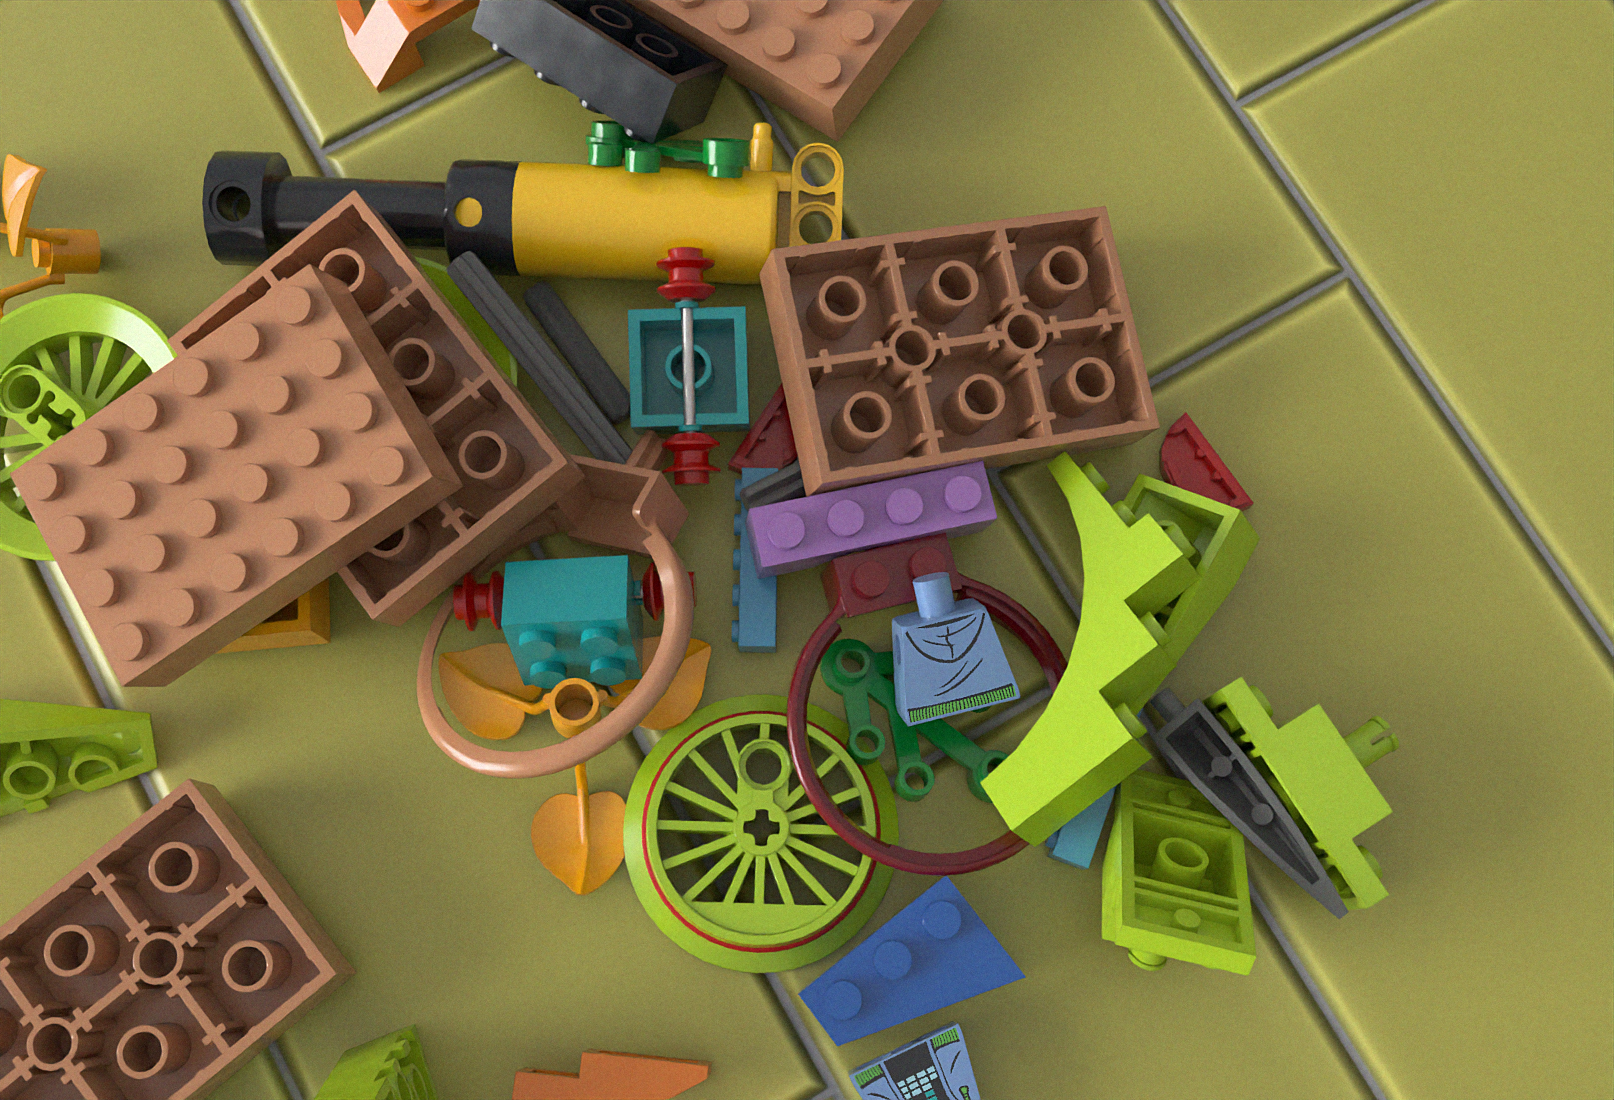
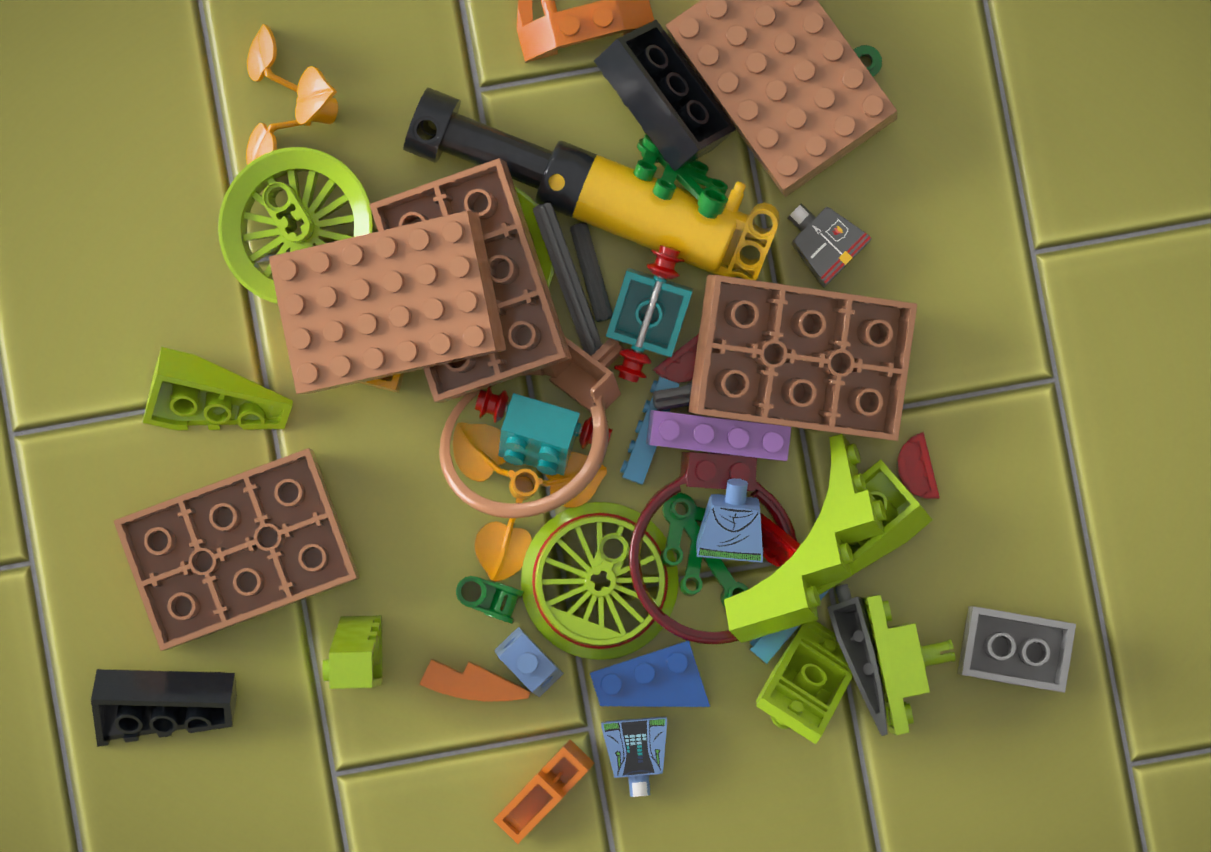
camera: 20 degrees right, 10 degrees up
none -> green piece [456,576,524,624]
none -> medium blue torso [494,627,564,697]
none -> red tile [760,513,801,567]
none -> dark grey torso [787,203,872,288]
none -> light grey brick [957,606,1076,693]

